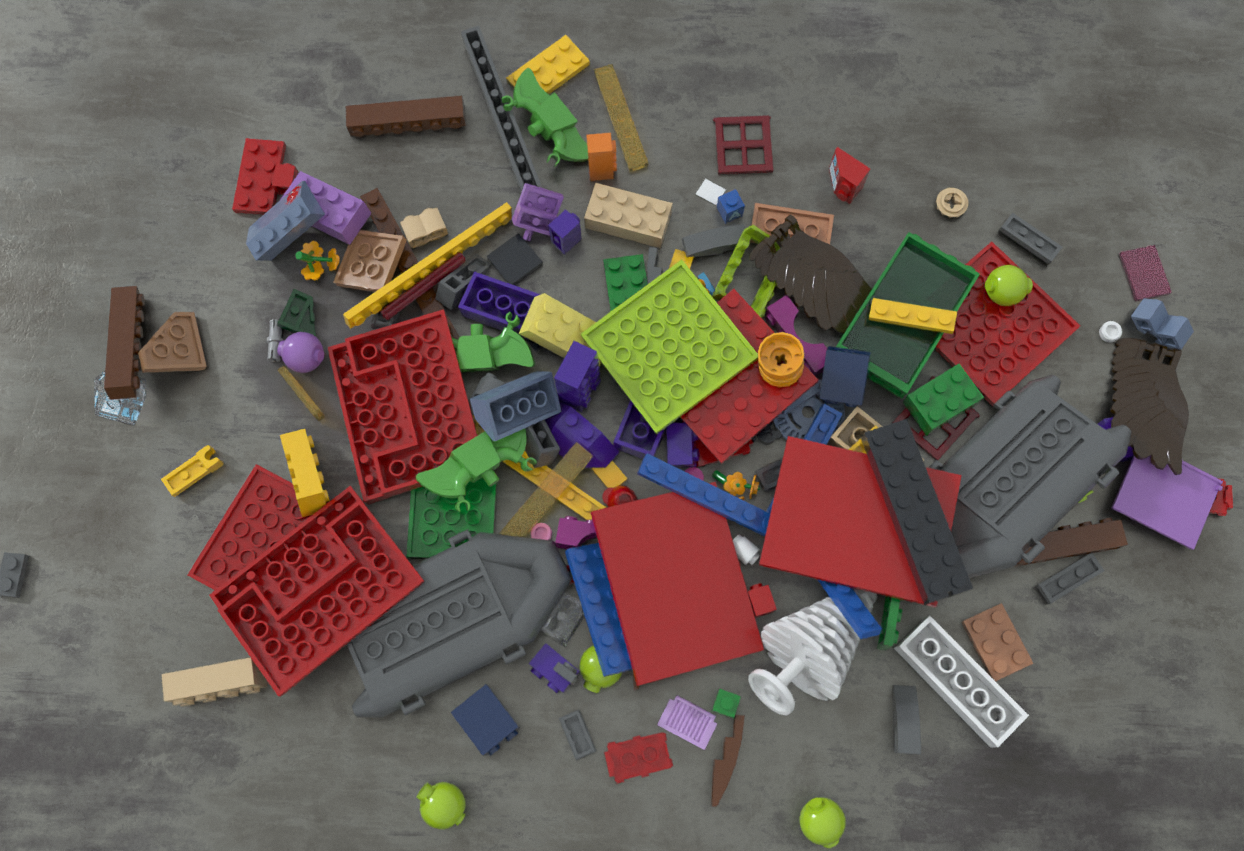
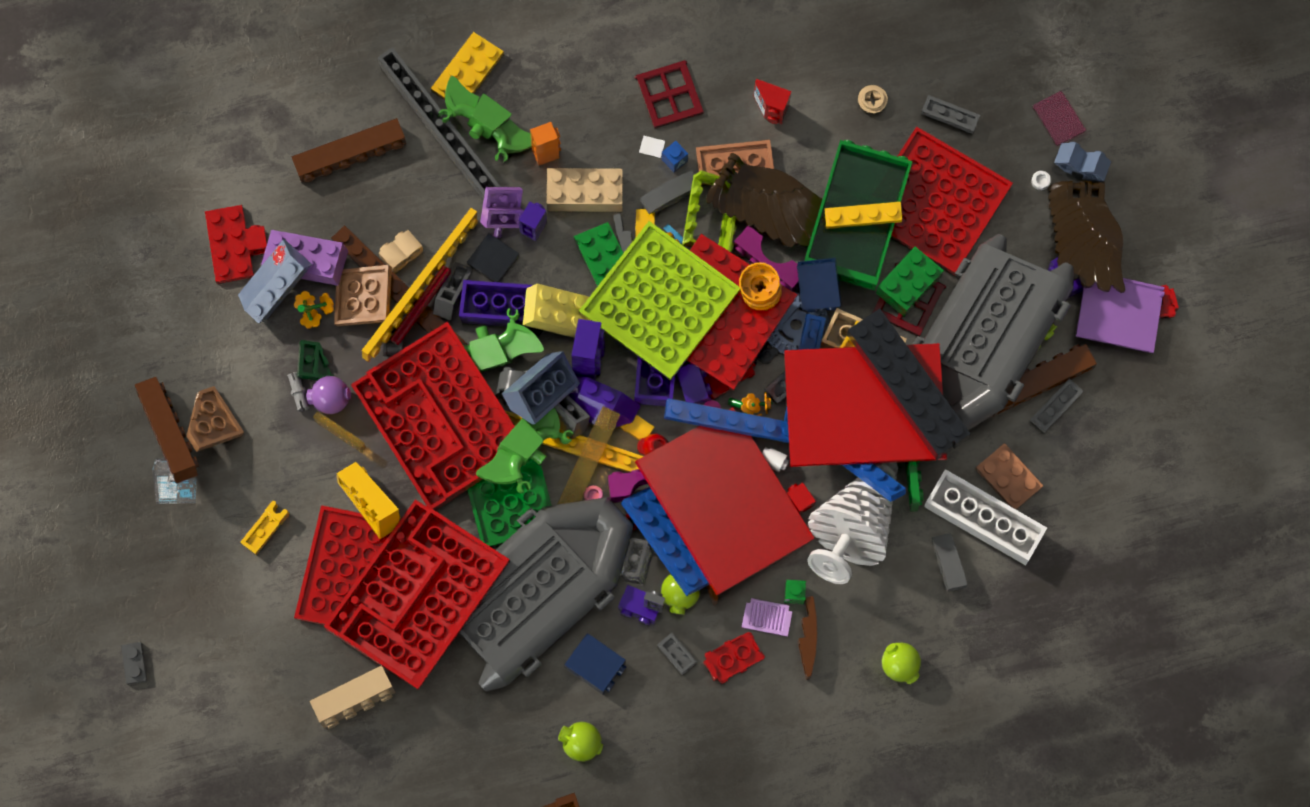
camera: 20 degrees left, 0 degrees up
clear yellow tile [594,64,648,171] -> none
lime brick [985,265,1033,306] -> none

